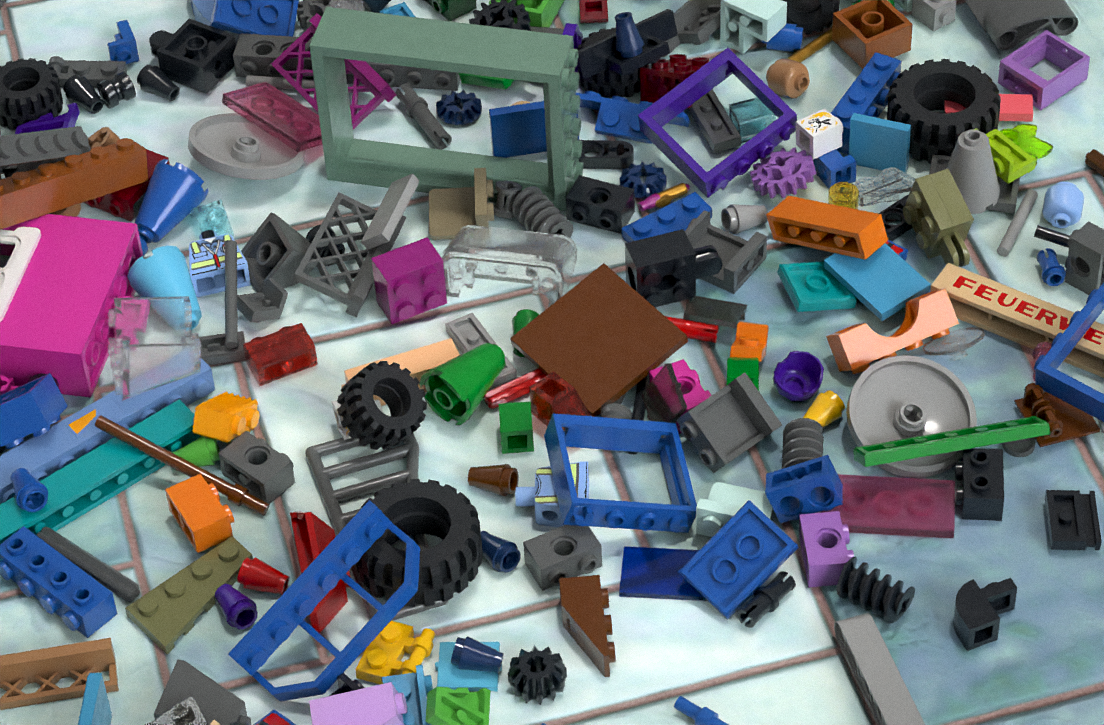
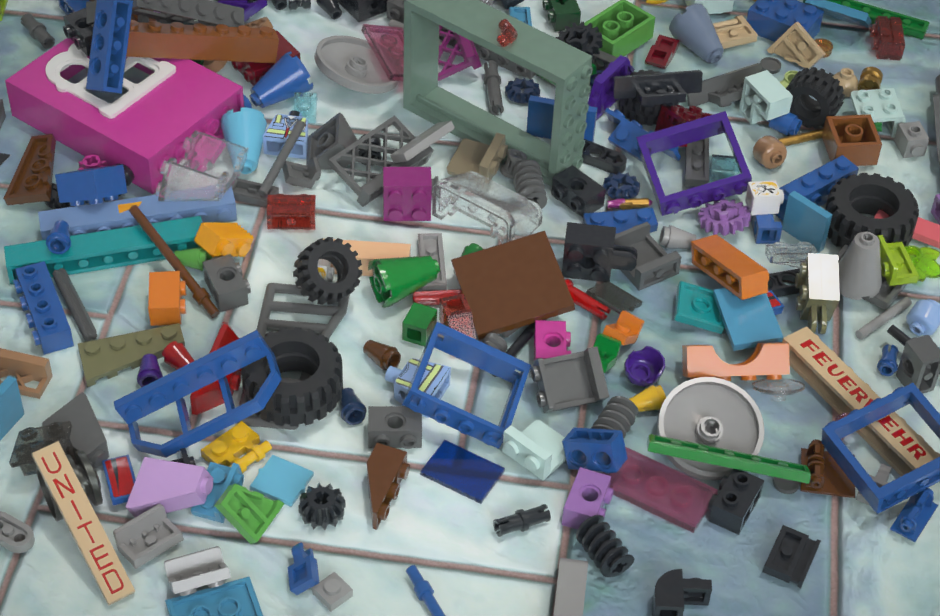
camera: 20 degrees right, 0 degrees up
dark blue cone [451,636,504,673] -> none
dark blue cone [615,12,644,58] -> none
clear smoke piece [641,363,687,438] -> none
blue tile [678,500,799,620] -> none
clear yellow brick [828,182,859,209] -> none
none -> clear red arm [497,19,518,47]

